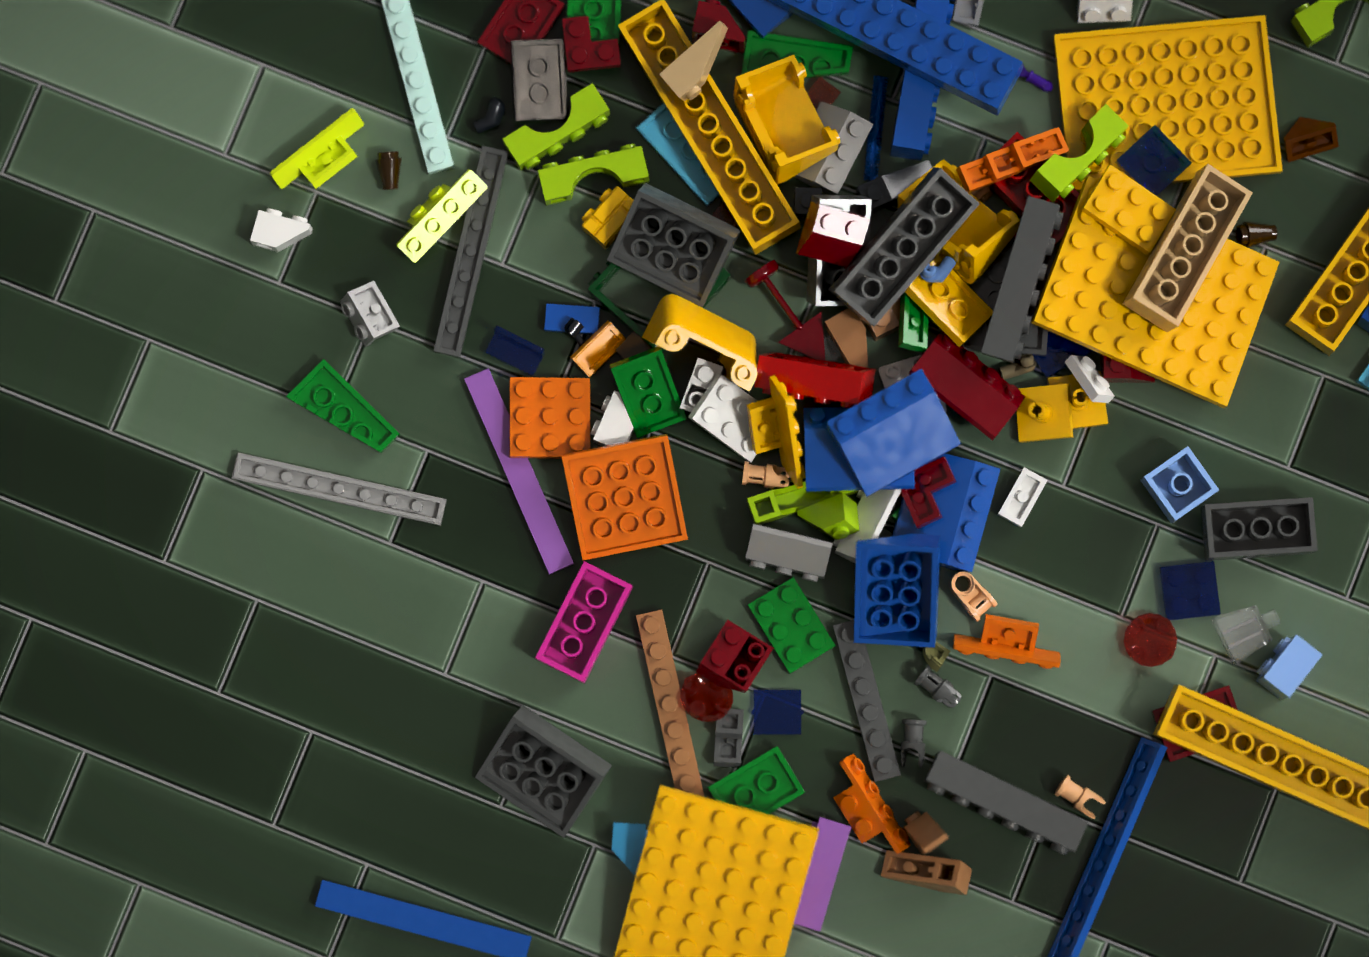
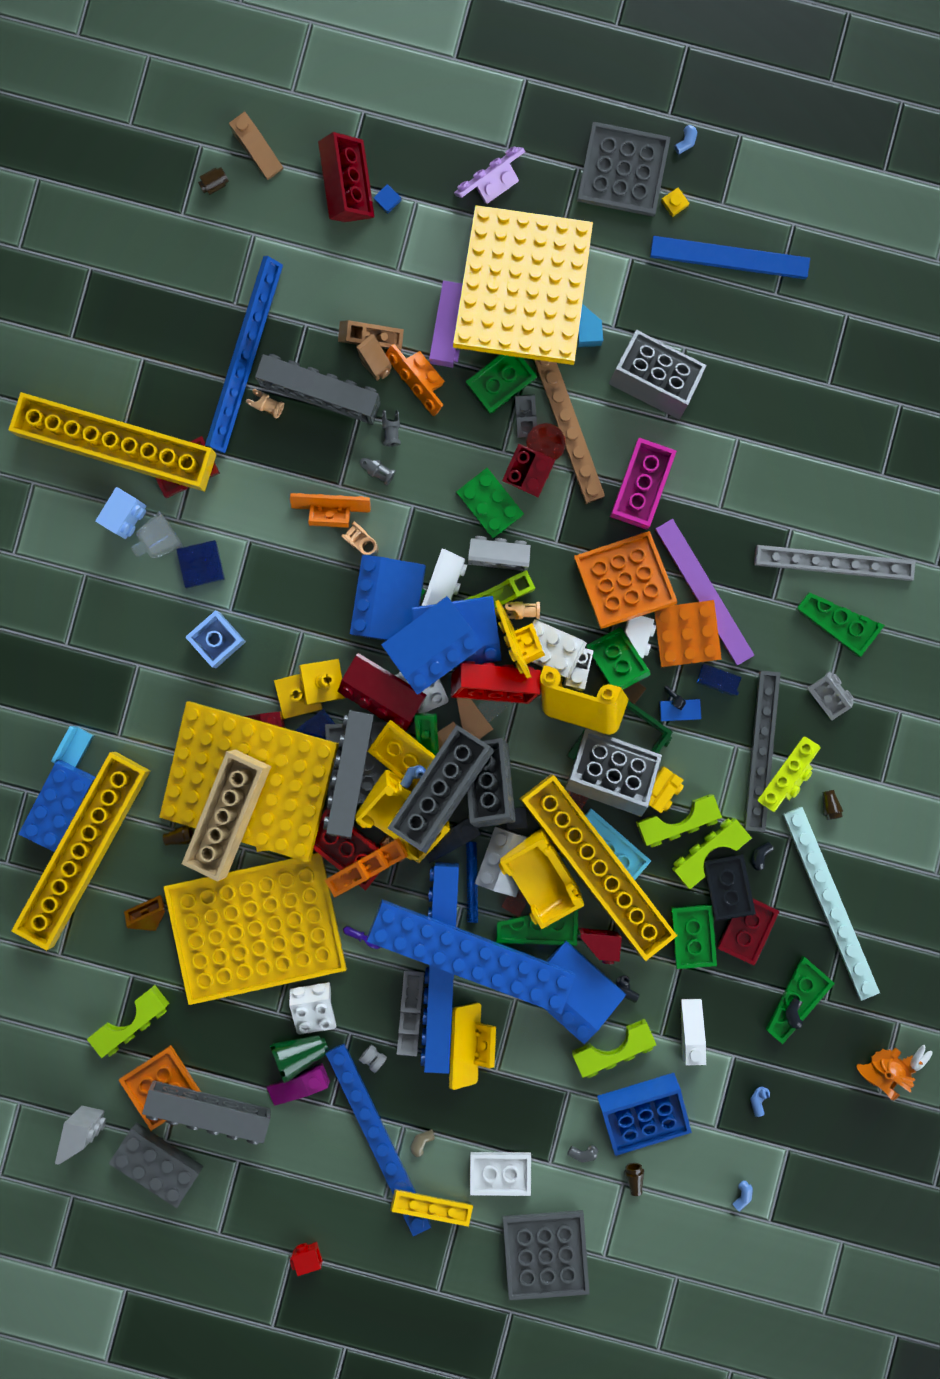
camera: 165 degrees right, 5 degrees up
white slope [250,208,313,252] -> none
neon yellow bracket [270,108,364,189] -> none
dark red plate [562,16,621,73] -> none
light orange tile [570,320,626,378] -> none
tan slope [659,21,728,101] -> none
dark red piece [744,260,826,360] -> none
clear blue piece [751,690,804,735] -> none
slope [796,201,870,267] -> none
lime slope [797,492,859,540] -> none
dark grey plate [833,620,901,782] -> none
blue slope [854,534,940,648] -> none
dark red plate [901,456,957,529] -> none
olive tile [922,642,951,672] -> none
white plate [998,467,1048,528] -> none
dark tan arm [999,354,1036,380] -> none
lime arch [1030,104,1129,202] -> none
white plate [1065,355,1115,403] -> none
yellow plate [1081,164,1176,255] -> none
clear blue plate [1115,125,1192,196] -> none
clear red dish [1124,613,1177,667] -> none
dark grey brick [1201,497,1318,561] -> none

